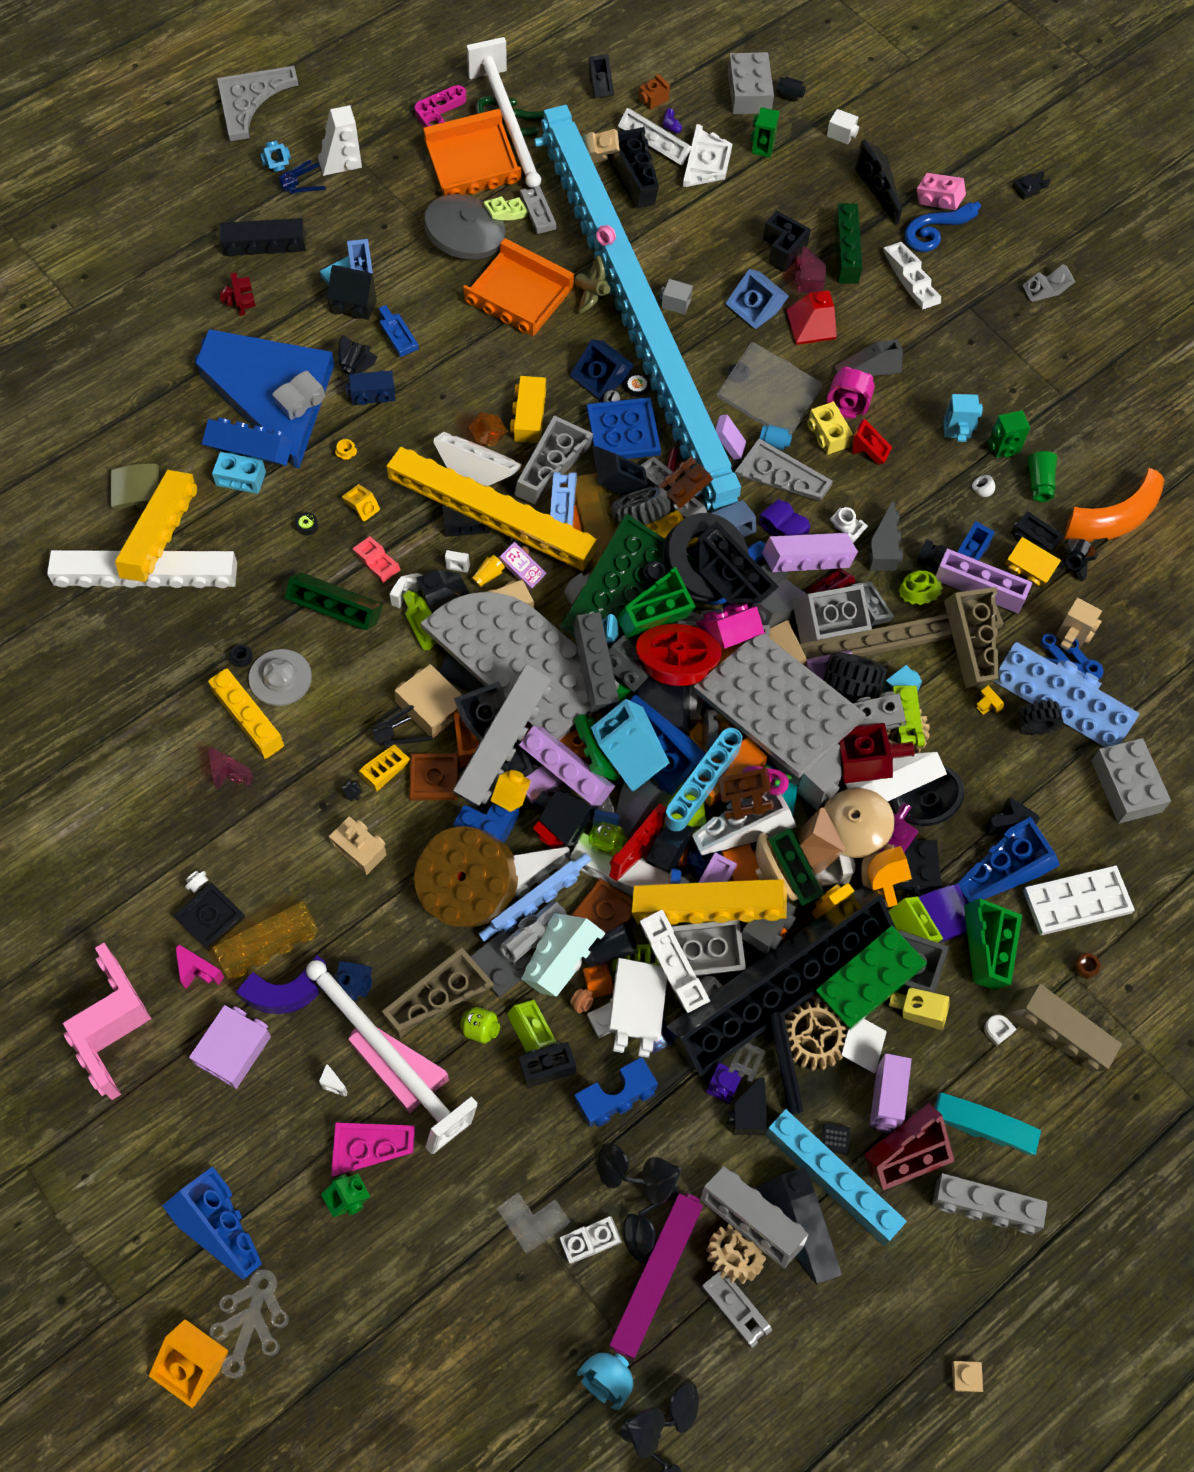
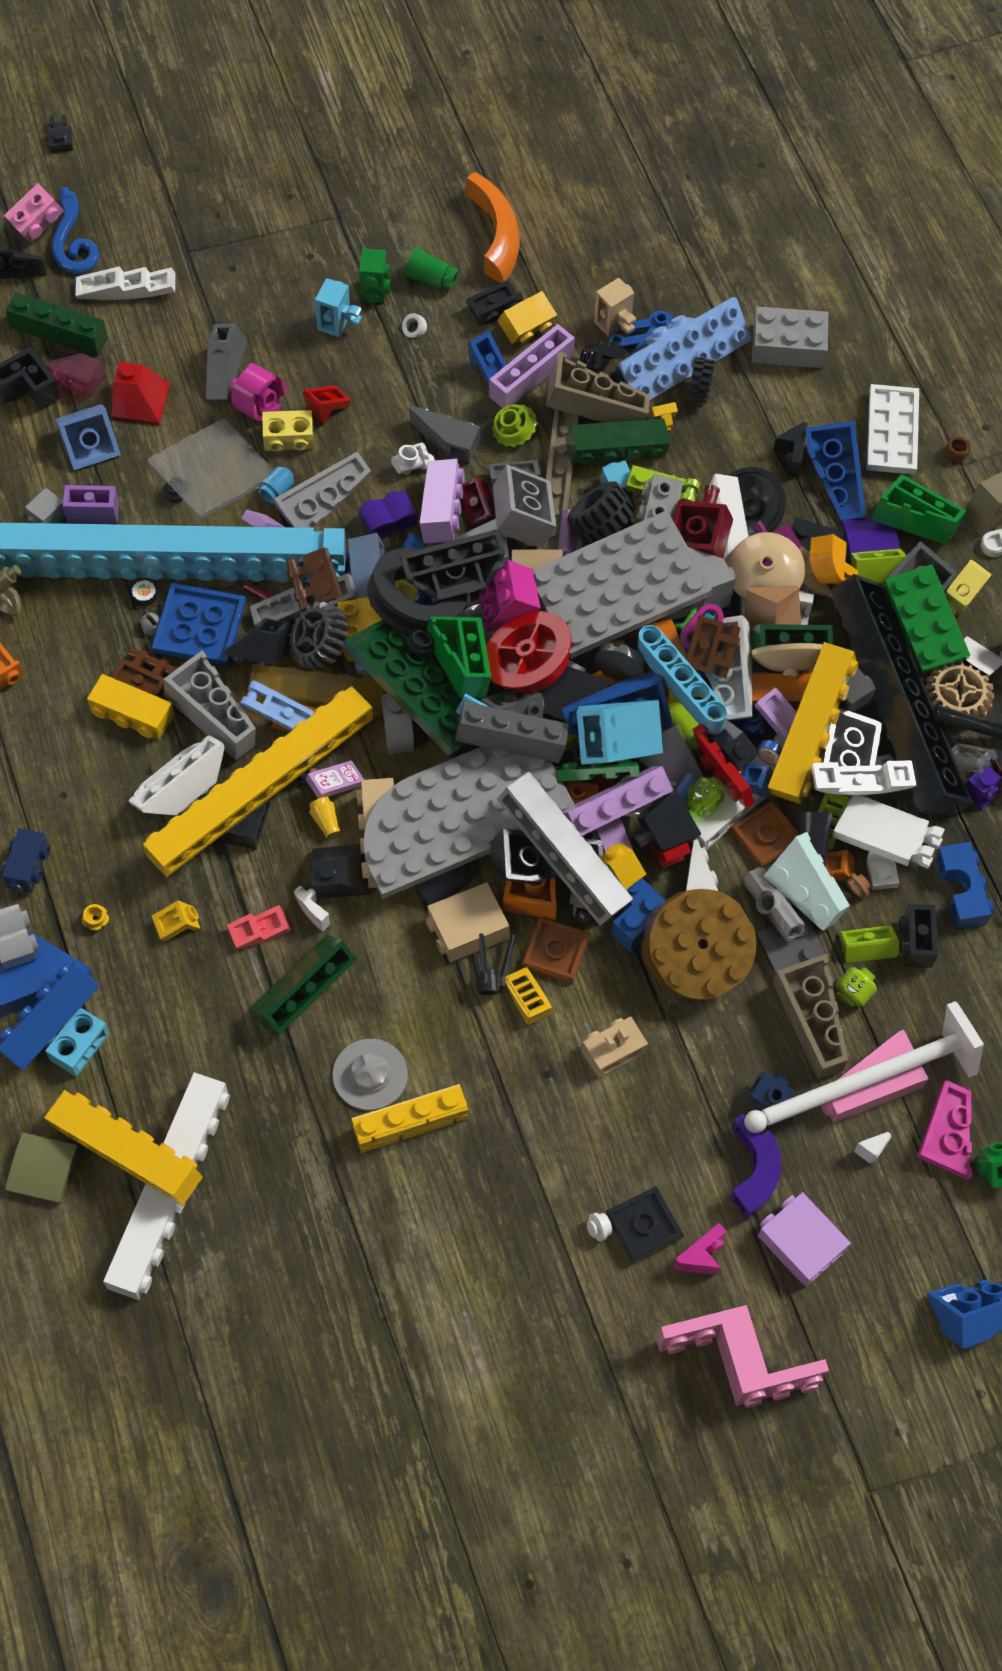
camera: 70 degrees left, 0 degrees up
clear pink slope [208,747,254,789] -> none
clear yellow brick [212,901,319,979] -> none
black plate [229,645,253,667] -> none
tile [295,512,318,535] -> none
black plate [342,778,363,801] -> none
lime hinge [403,590,437,650] -> none
white tile [445,550,470,572] -> none
clear orange brick [468,412,508,446] -> none
light blue plate [479,852,592,941] -> none
dark blue slope [570,339,633,400] -> none
yellow wing [811,883,854,919] -> none
black wheel [918,539,947,568] -> none
light grey slope [1022,264,1076,302] -> none
black brick [1057,539,1098,581] -> none
none -> medium lavender brick [63,485,119,524]
none -> reddish brown plate [110,647,177,698]
none -> dark green brick [565,418,671,465]
none -> black bracket [580,341,627,370]
none -> blue slope [742,764,773,798]

